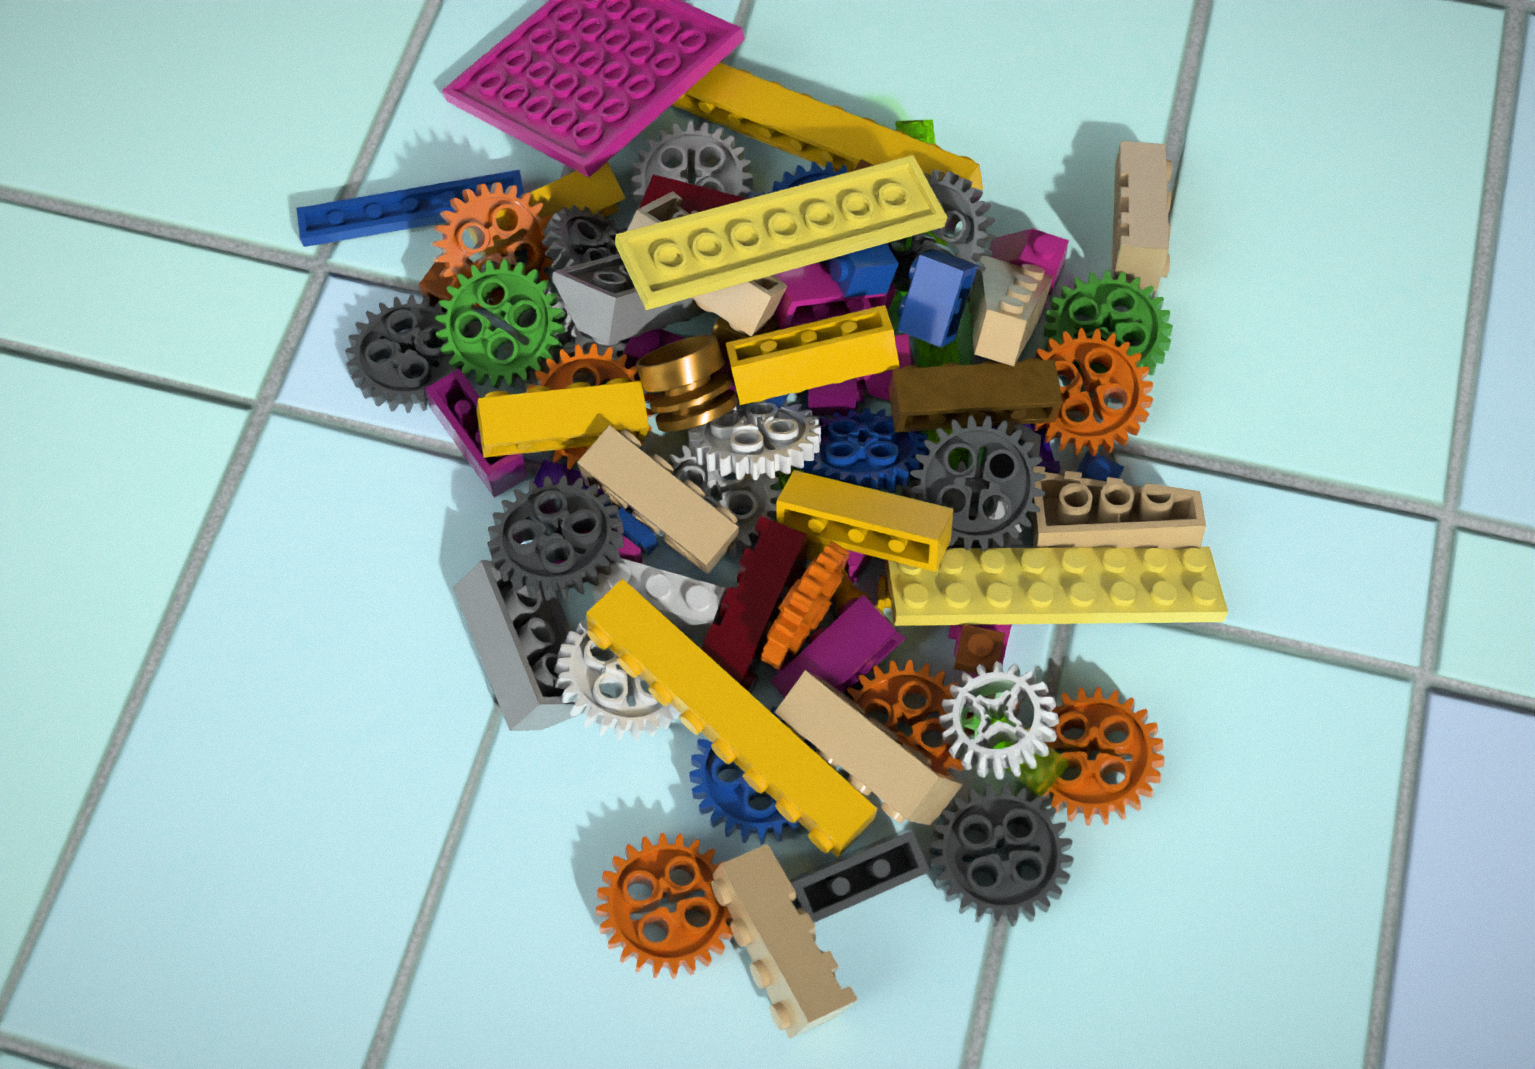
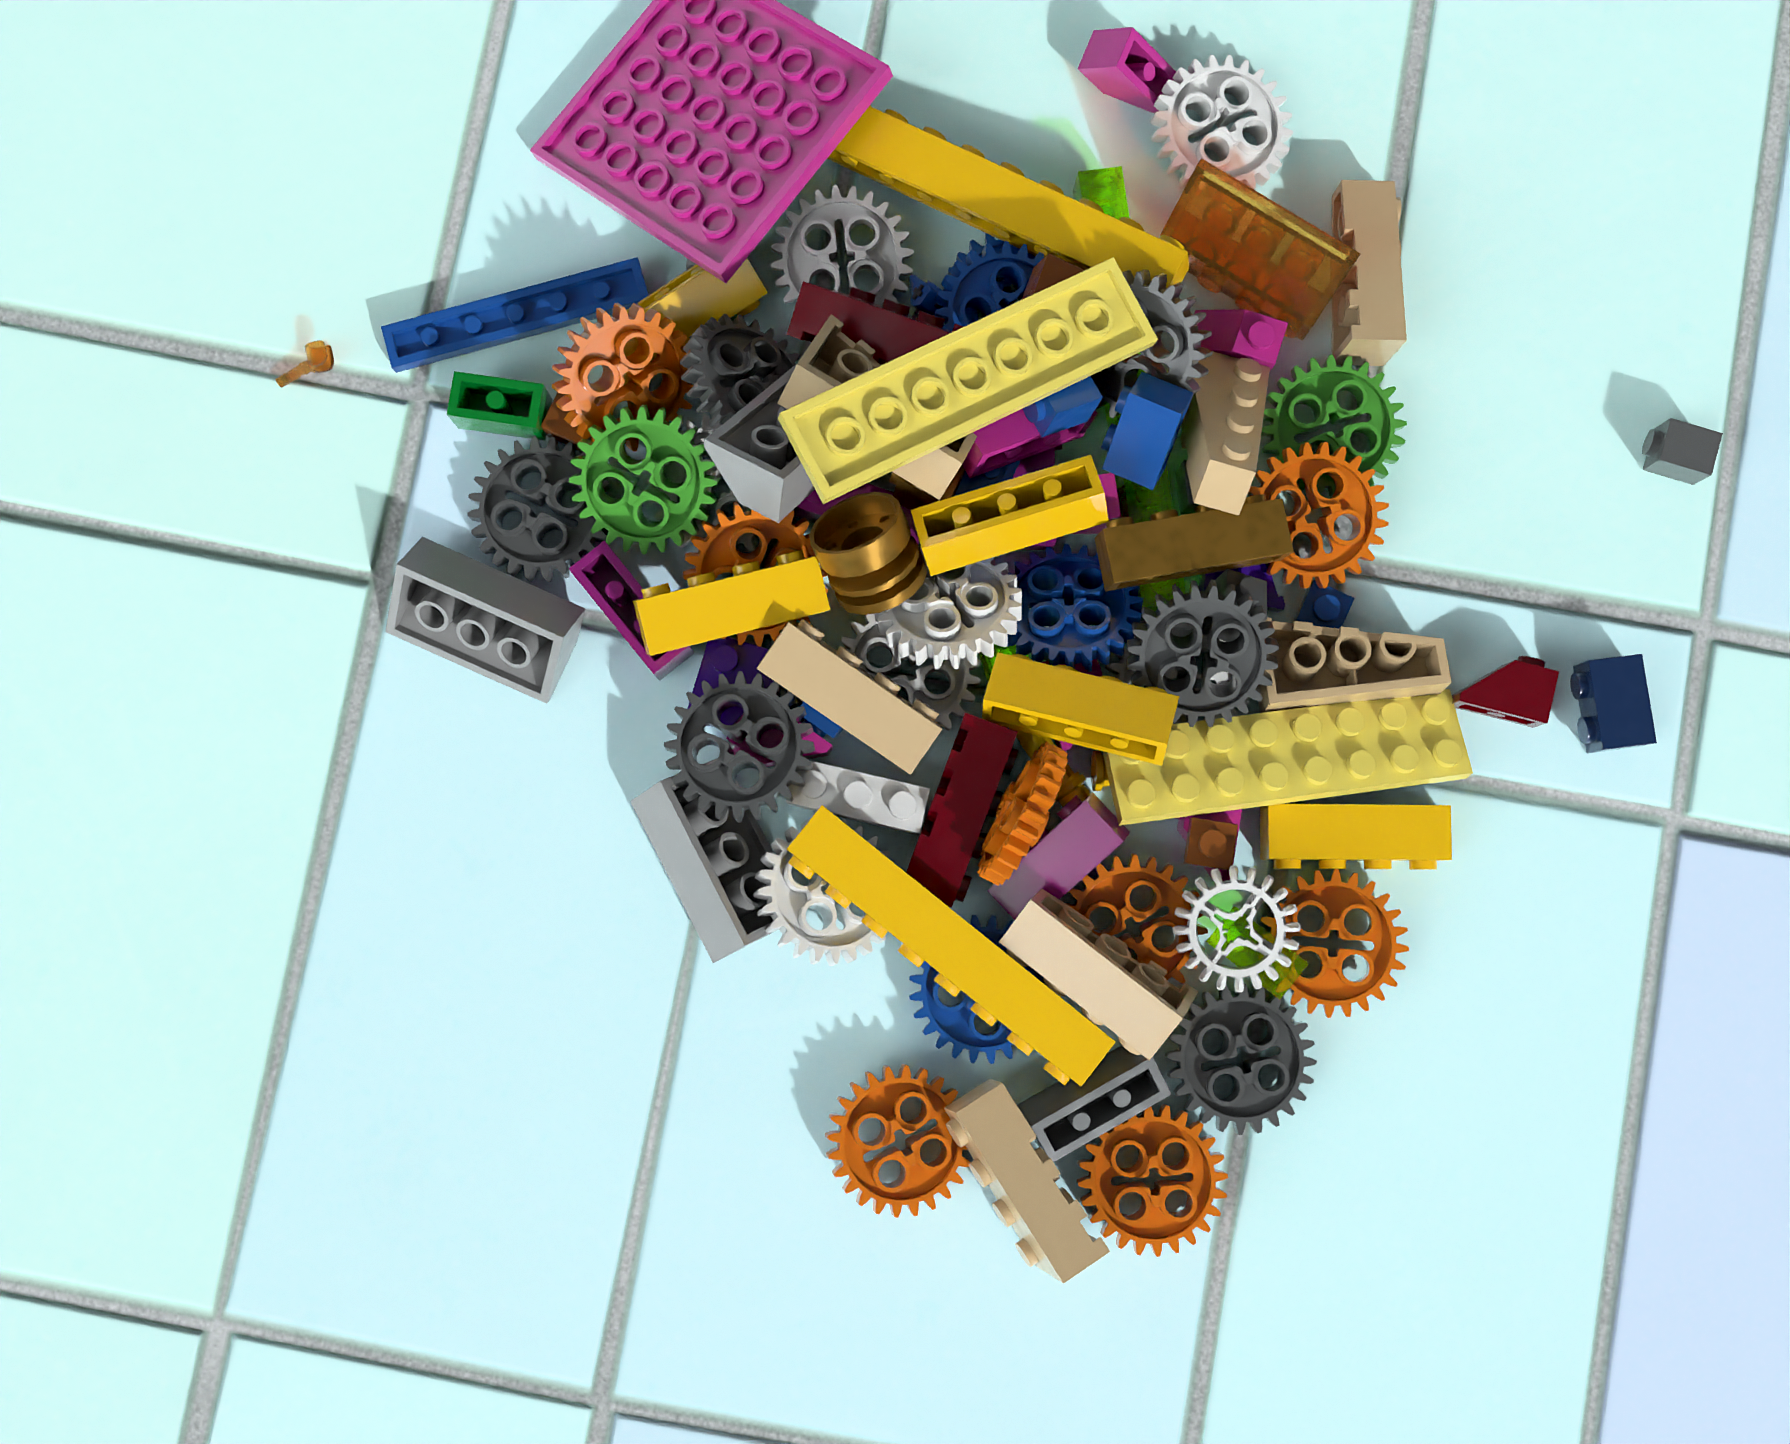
camera: 10 degrees left, 20 degrees up
none -> clear orange hand [275,340,334,388]
none -> light grey slope [385,536,585,704]
none -> green brick [447,371,553,441]
none -> orange gear [1076,1103,1228,1257]
none -> dark pink slope [1078,27,1176,114]
none -> white gear [1150,54,1293,199]
none -> clear orange slope [1159,158,1361,341]
none -> yellow brick [1260,804,1452,870]
none -> dark red slope [1452,656,1559,728]
none -> dark blue brick [1570,654,1657,754]
none -> dark grey brick [1642,418,1723,485]

